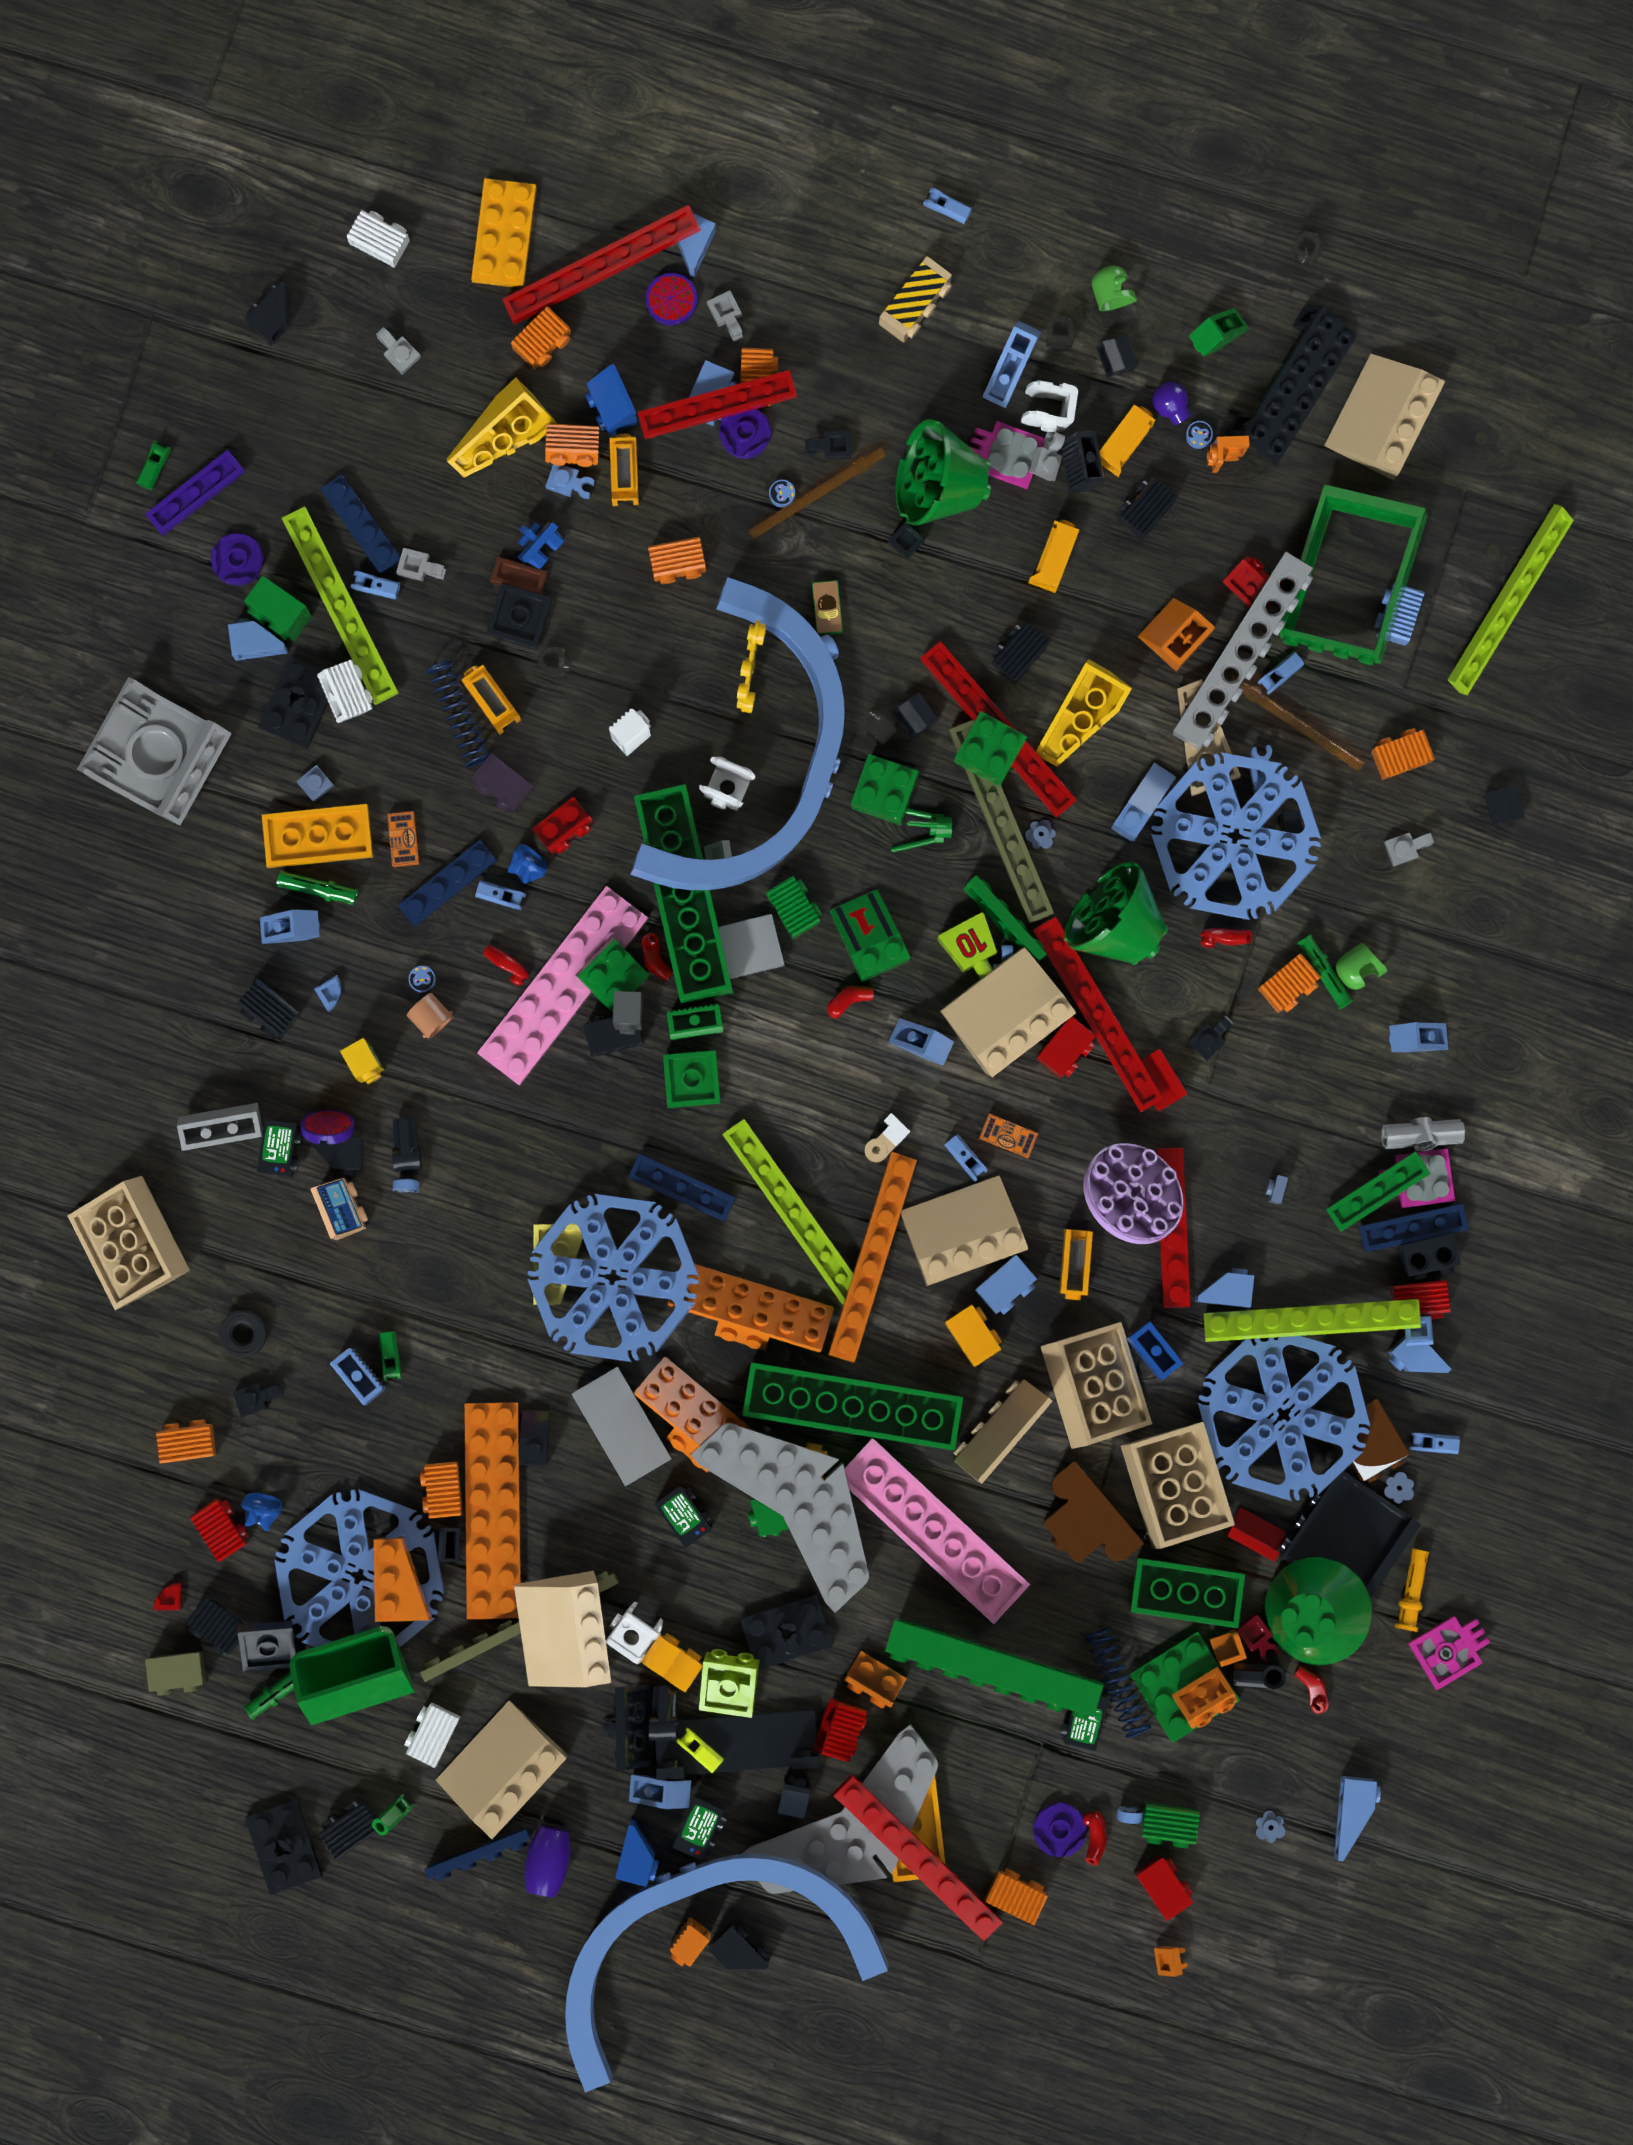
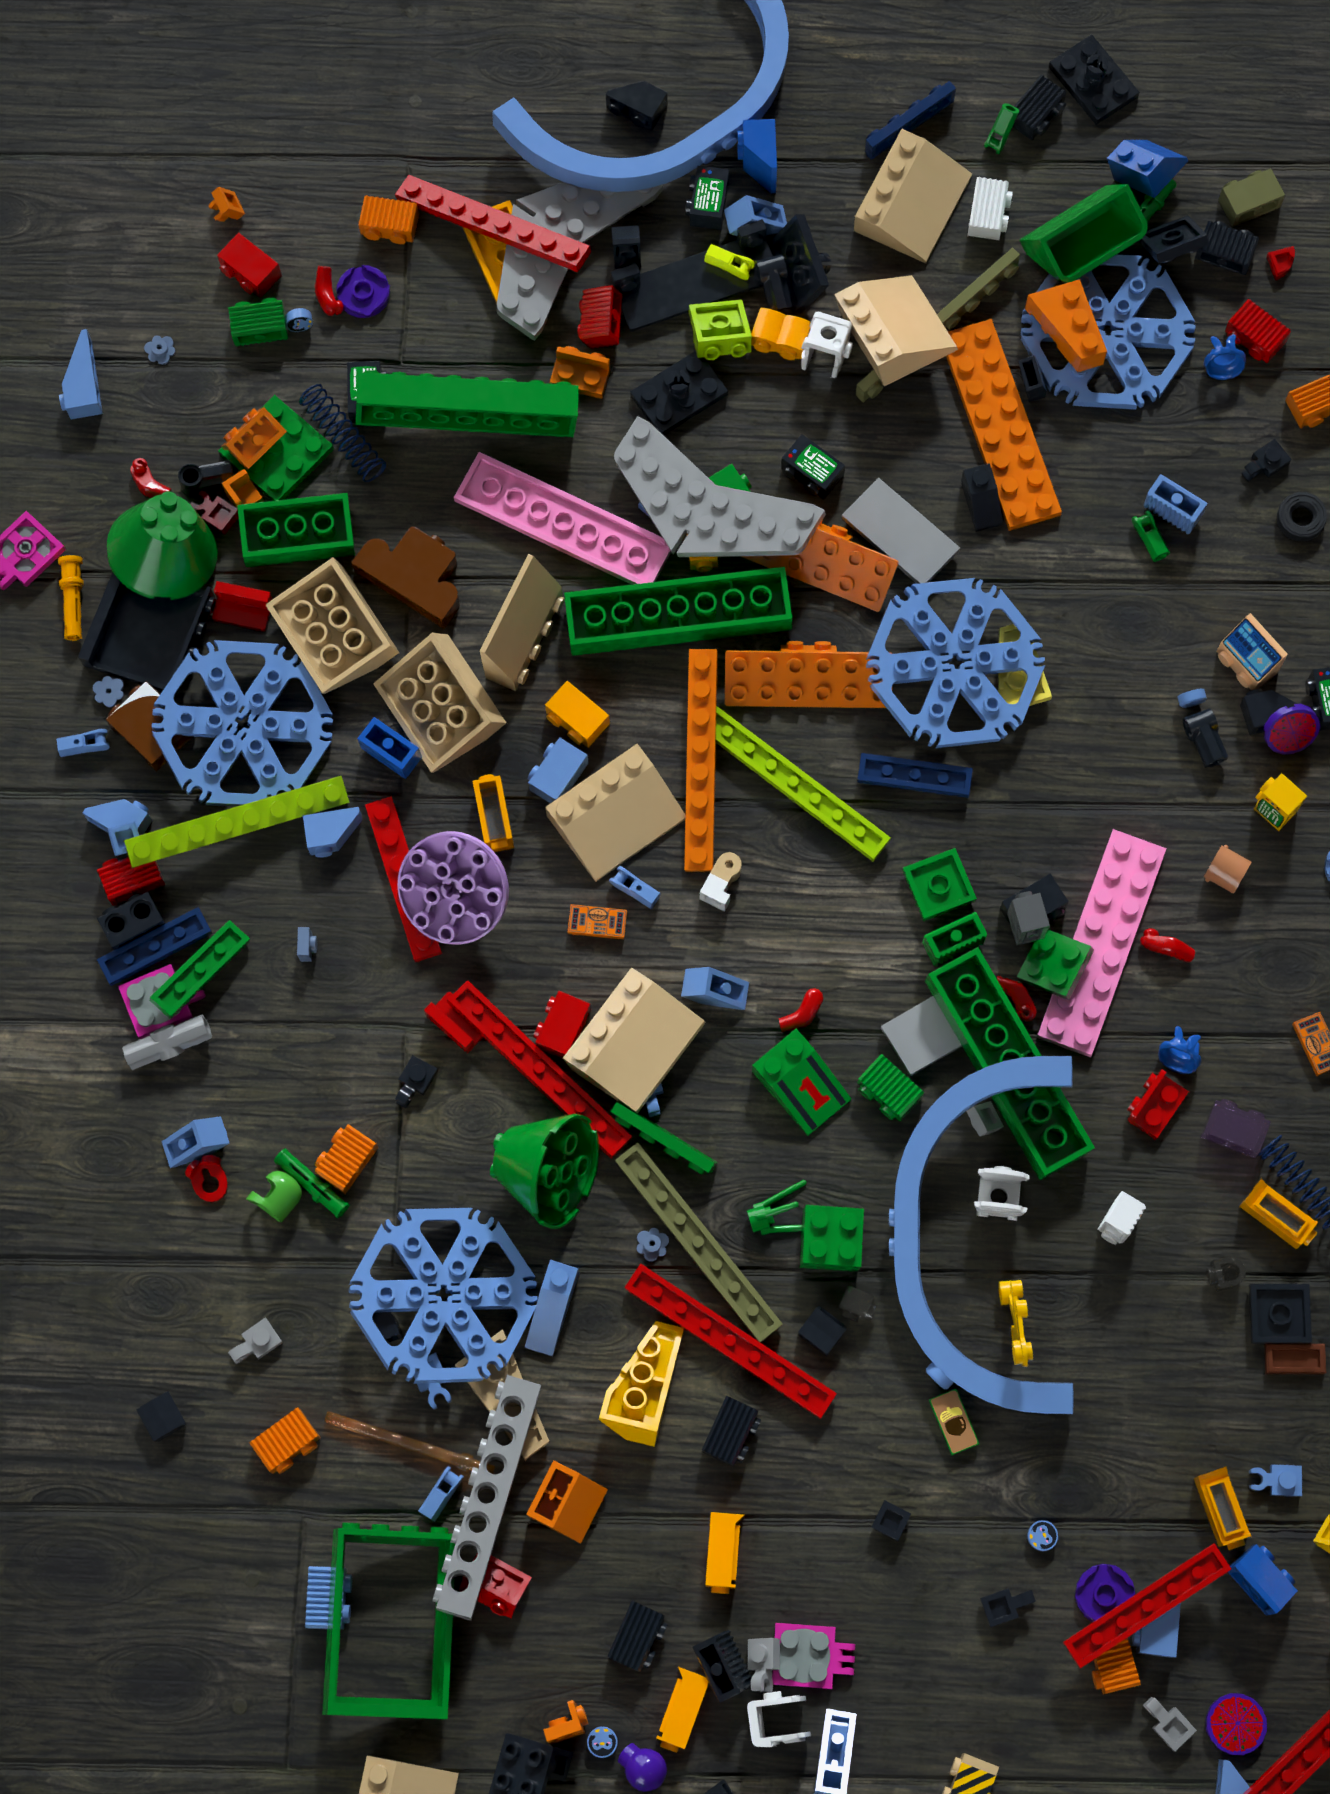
camera: 175 degrees right, 10 degrees down
dark blue plate [398,840,497,927] -> none
medium blue tile [409,966,436,993] -> none
orange brick [420,1461,463,1519] -> none
medium blue bar [475,880,526,910] -> none
blue hips [517,522,565,569] -> none
dark purple piece [524,1826,571,1897] -> none
orange brick [545,423,599,467] -> none
orange brick [648,537,706,584] -> none
orange brick [670,1917,711,1967] -> none
clear orange bar [748,447,886,539] -> none
green cone [896,419,991,525] -> none
lime torso [937,912,997,979] -> none
green brick [954,711,1027,788] -> none
red arm [1200,928,1252,948] -> none
lime plate [1448,504,1574,695] -> none
none -> red piece [185,1155,228,1202]
none -> blue slope [1107,140,1188,198]

